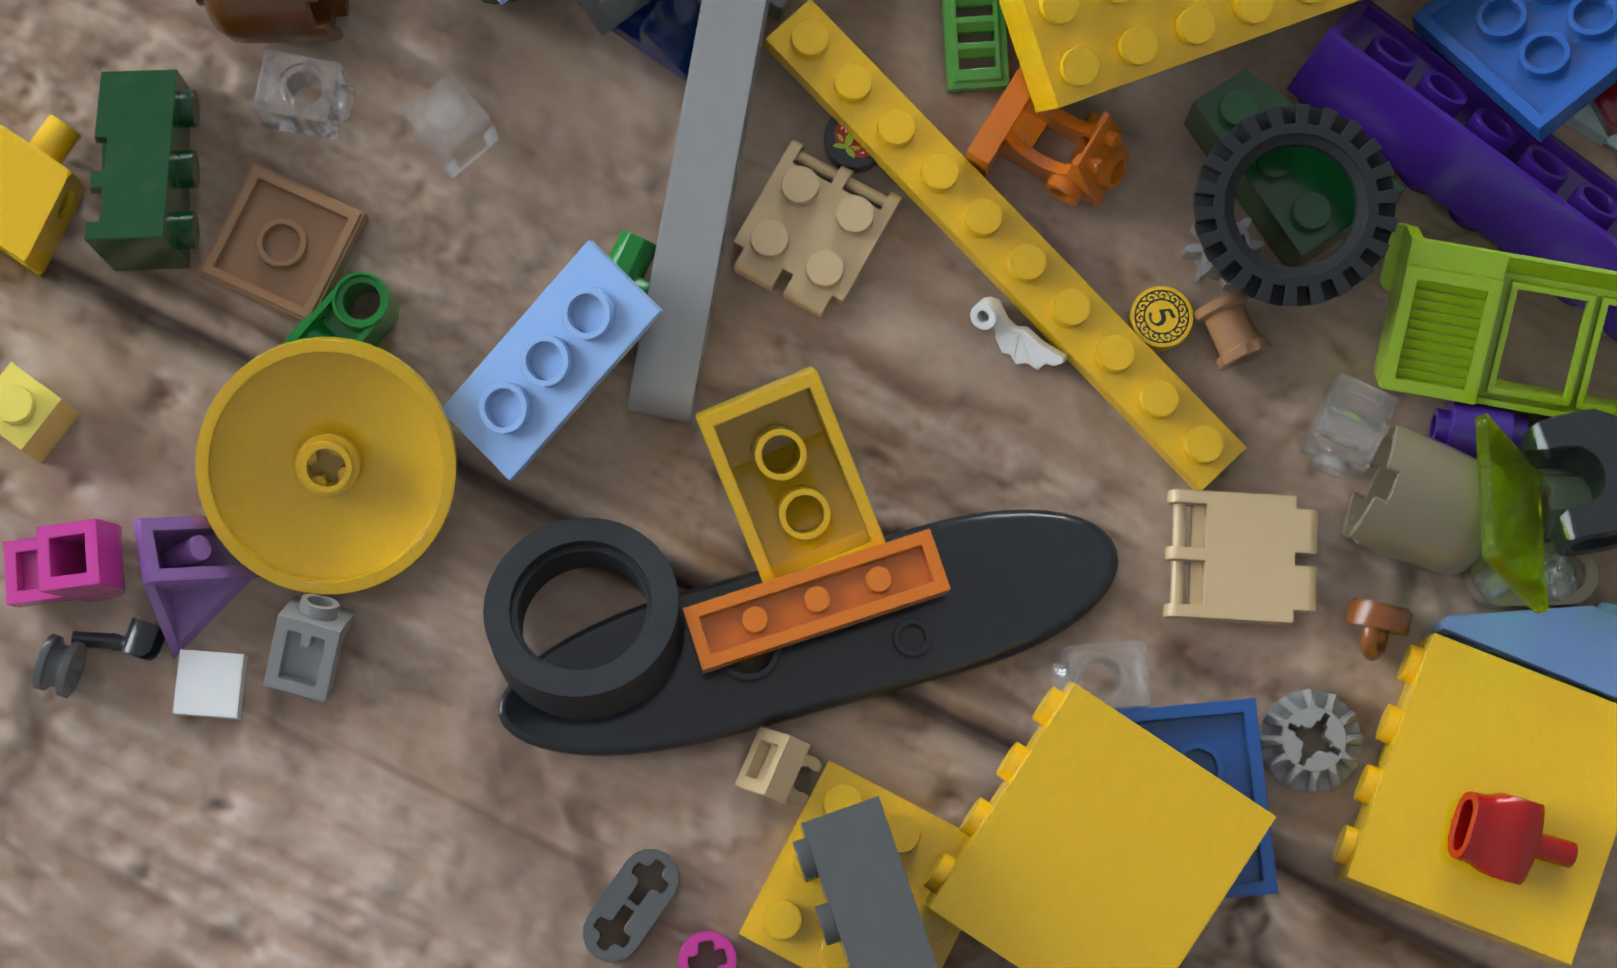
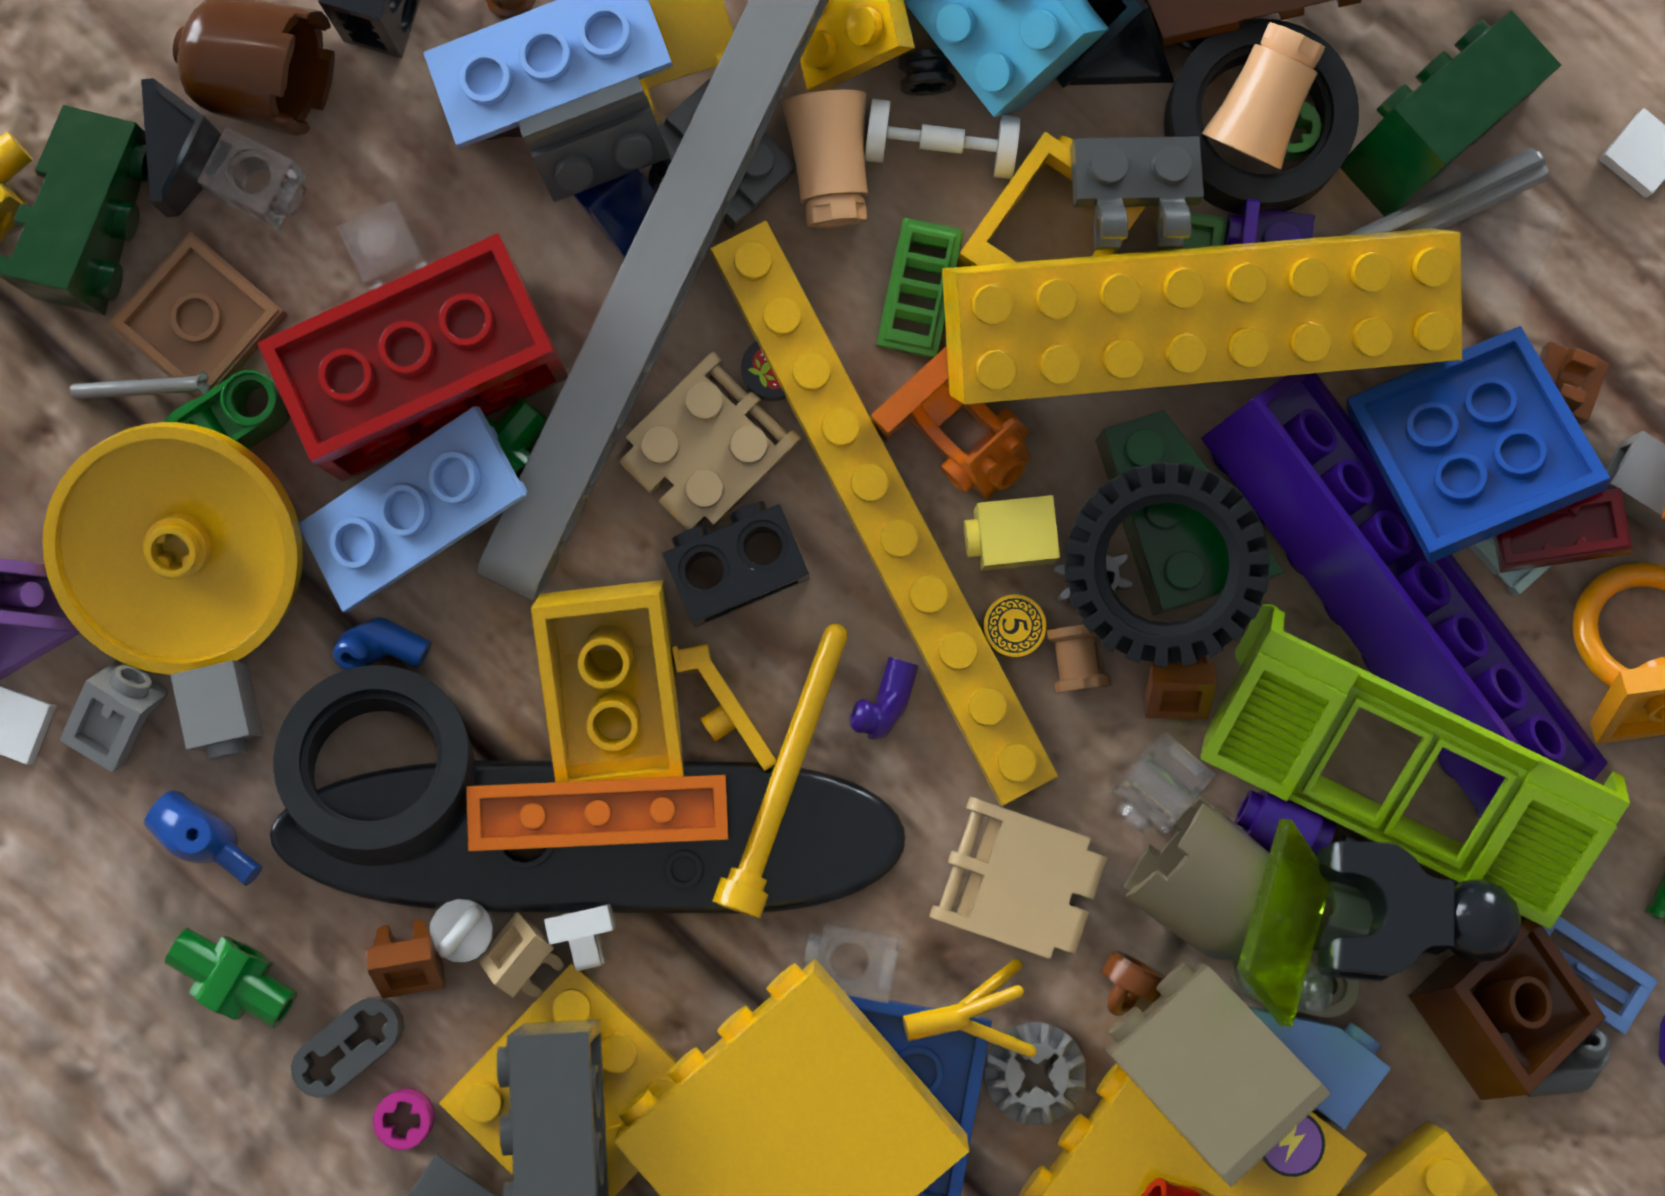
camera: 15 degrees right, 5 degrees up
white piece [970,296,1067,370] -> none
none -> light grey piece [70,371,210,399]
none -> black slope [141,78,236,217]
none -> blue piece [144,790,262,886]
none -> green axle [165,928,297,1028]
none -> light grey brick [170,660,264,760]
none -> red brick [257,233,568,482]
none -> blue arm [333,617,432,670]
none -> dark orange tile [366,919,445,999]
none -> white tile [429,899,495,962]
none -> white tile [544,904,618,971]
none -> black brick [662,501,810,628]
none -> yellow piece [672,643,777,771]
none -> yellow piece [712,624,848,919]
none -> dark purple arm [850,657,919,740]
none -> yellow plant [903,959,1037,1057]
none -> light yellow brick [964,495,1060,572]
none -> dark tan slope [1104,961,1331,1187]
none -> dark orange tile [1144,656,1217,719]
none -> medium lavender tile [1262,1115,1325,1177]

